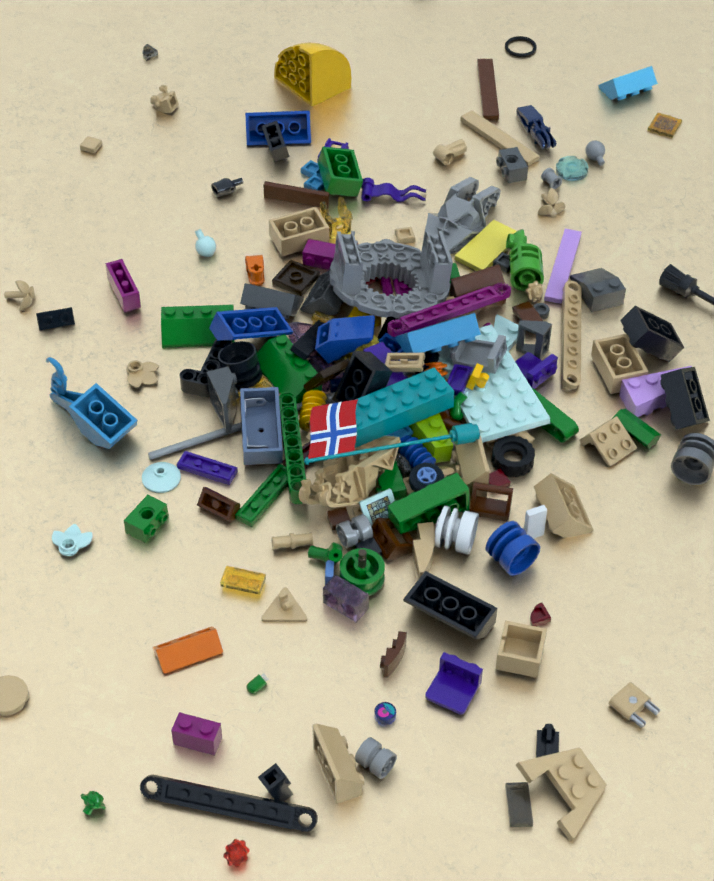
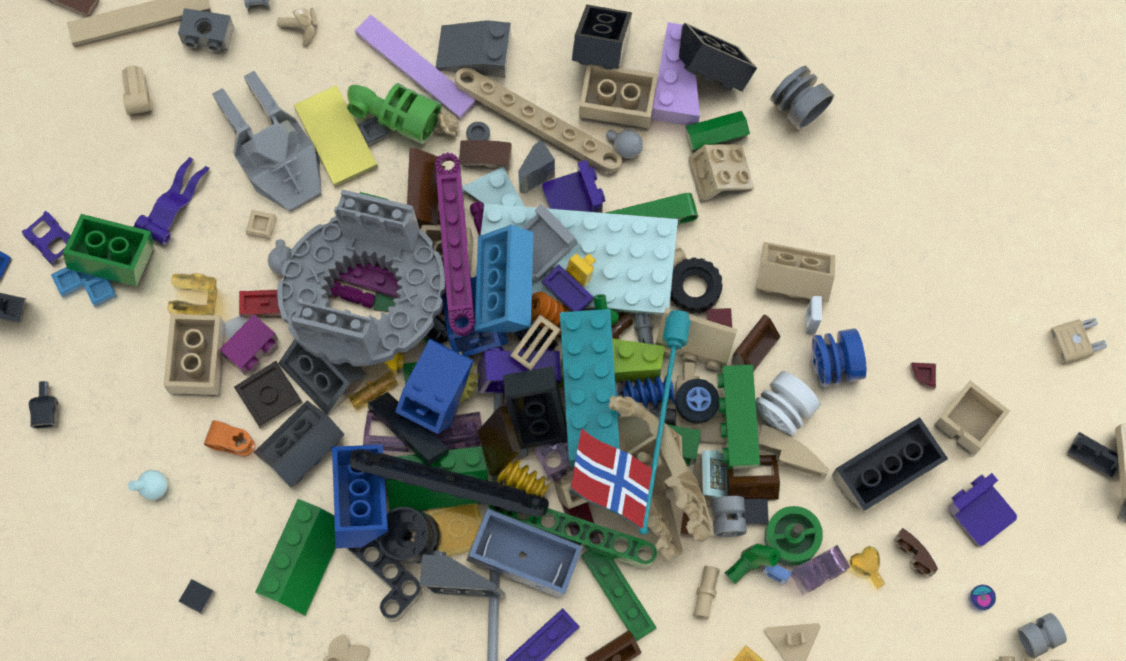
camera: 65 degrees left, 25 degrees up
magenta brick [105,259,141,312] -> none
reddish brown tile [263,181,329,209] -> none
none -> black tile [179,579,215,614]
none -> black plate [349,448,549,517]
none -> light grey piece [606,129,643,159]
none -> tan axle [608,396,646,419]
none -> clear yellow rock [850,546,886,589]

